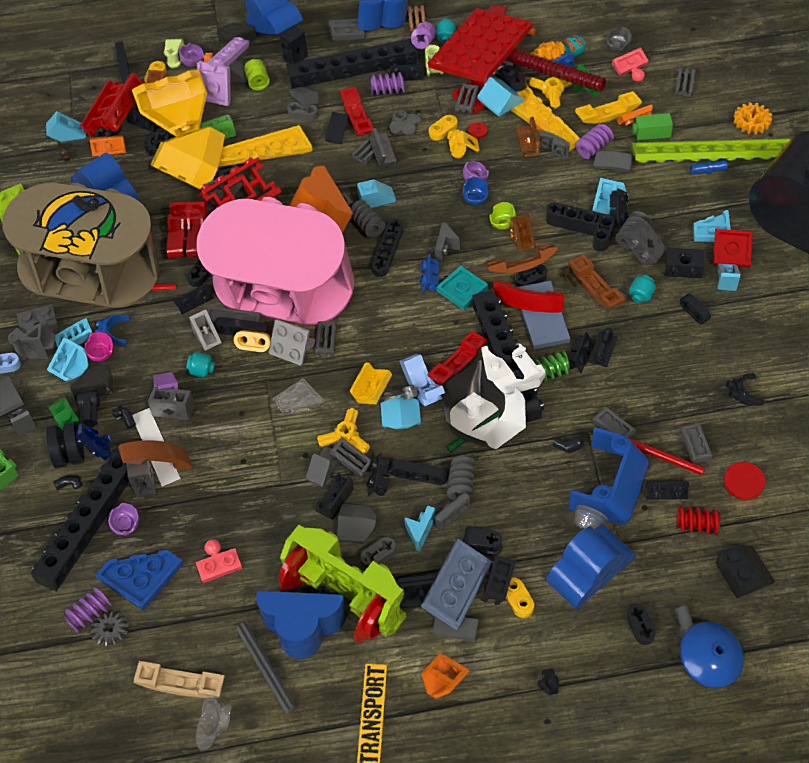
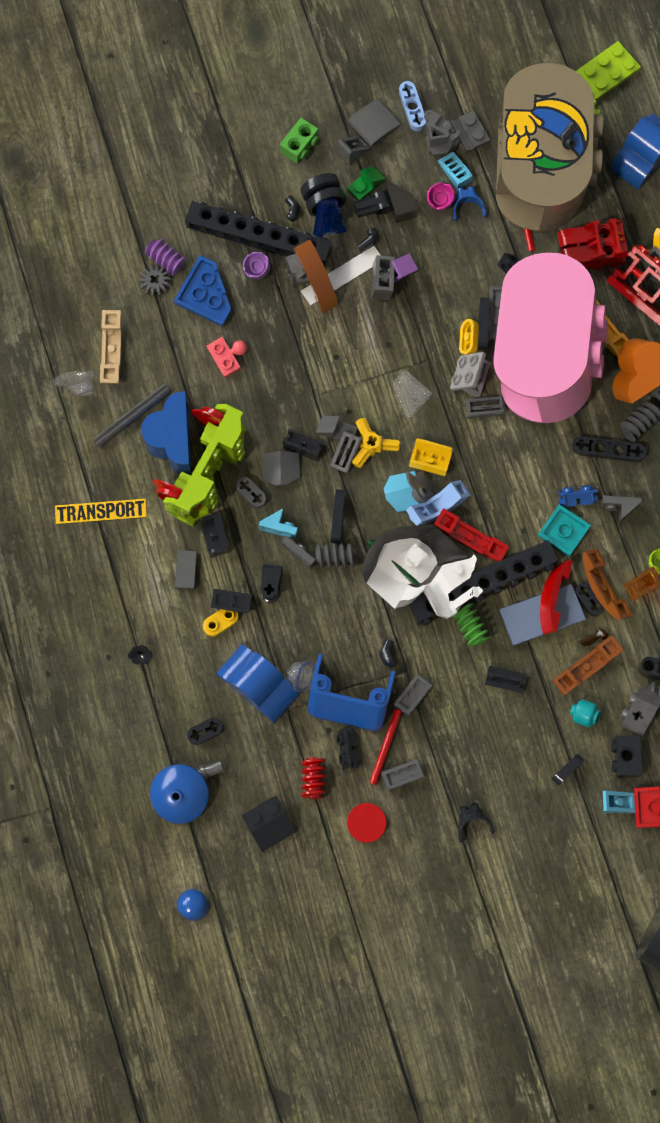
camera: 80 degrees right, 20 degrees up
medium azure slope [47,337,89,382] -> none
teal head [186,352,215,378] -> none
light grey slope [189,309,222,351] -> none
black hinge [367,452,391,496] -> none
sand blue tile [420,539,492,630] -> none
orange slope [421,653,470,699] -> none
black hinge [568,332,593,373] -> none

